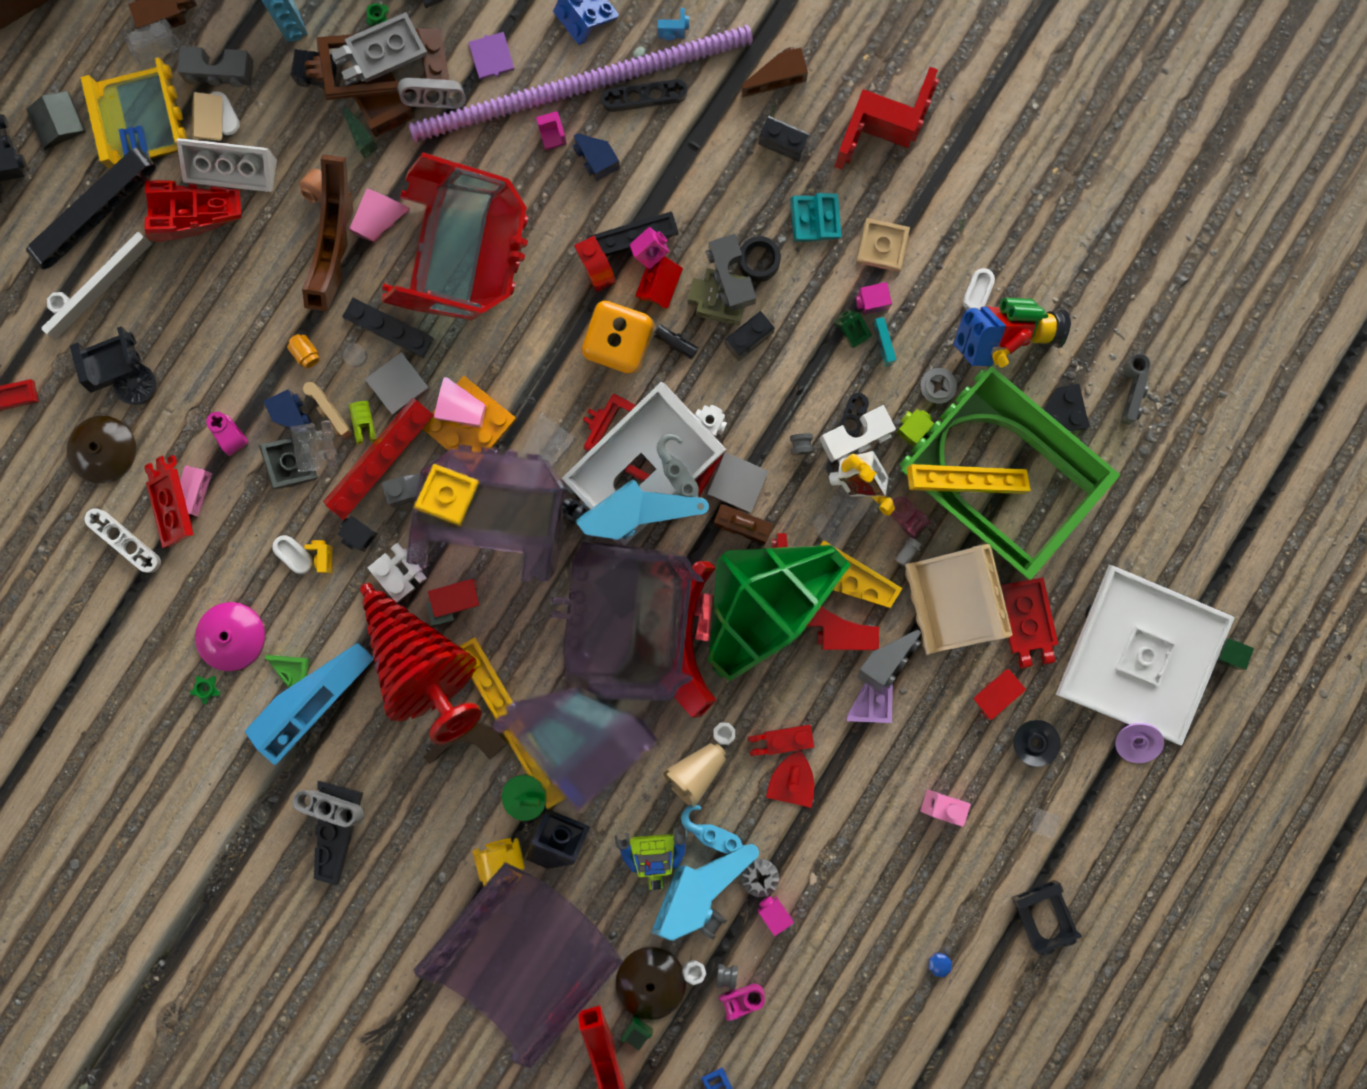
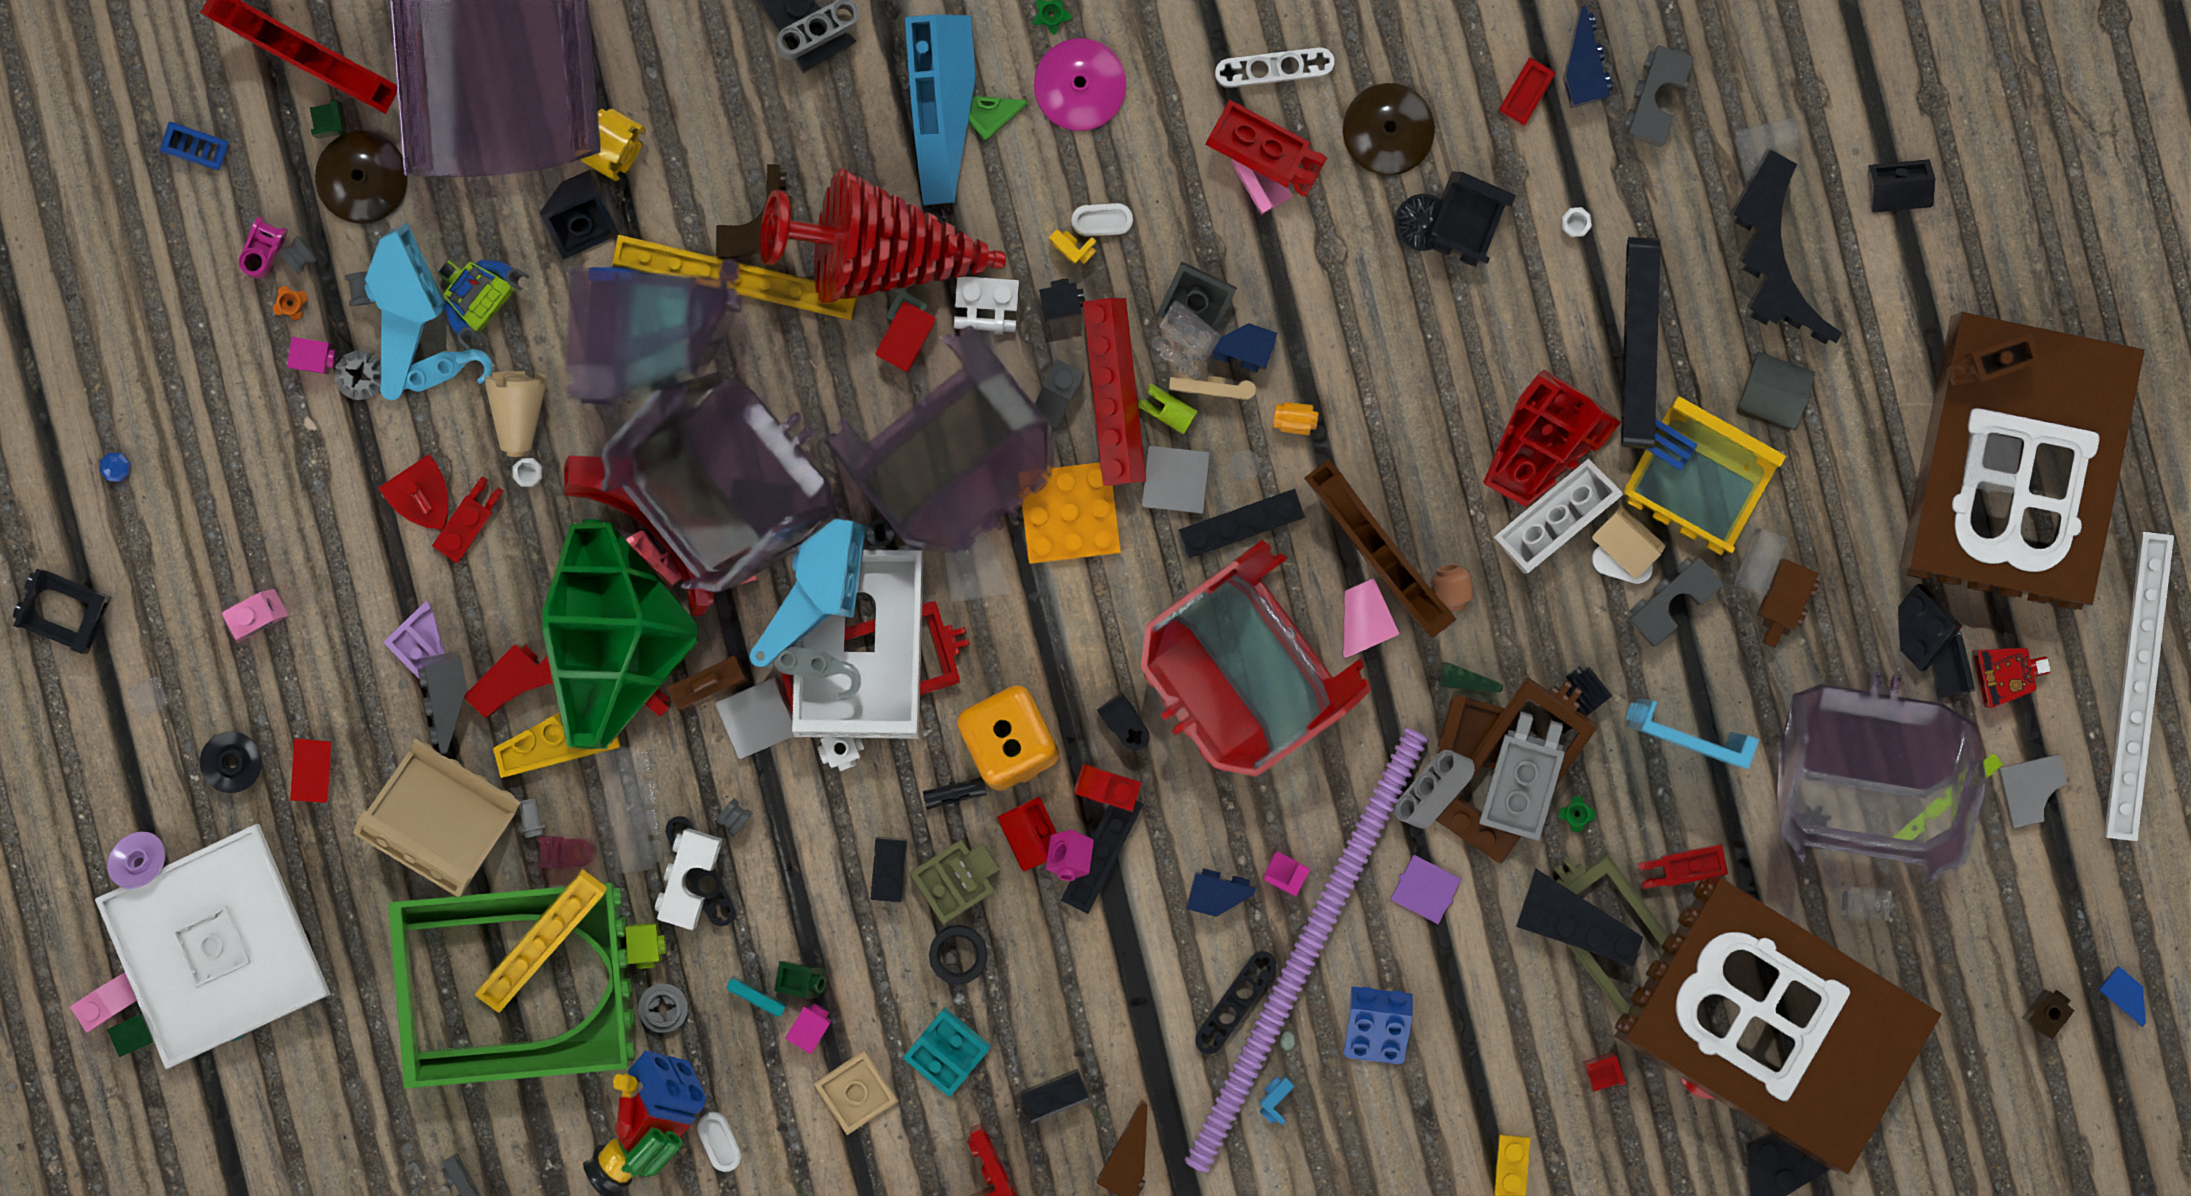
camera: 130 degrees right, 5 degrees up
white tile [41,232,152,340] -> none
dark pink piece [206,412,249,457] -> none
yellow tile [414,464,479,526] -> none
bright pink slope [434,377,486,428] -> none
green shield [501,774,547,821] -> none
white tile [682,960,706,985] -> none
dark grey arch [706,234,756,312] -> none
torso [829,451,895,516] -> none
red tile [1000,577,1059,669] -> none
black plate [1043,383,1090,432] -> none
none -> bright pink slope [70,972,137,1033]
none -> orange plate [273,286,308,320]
none -> black piece [1097,692,1150,750]

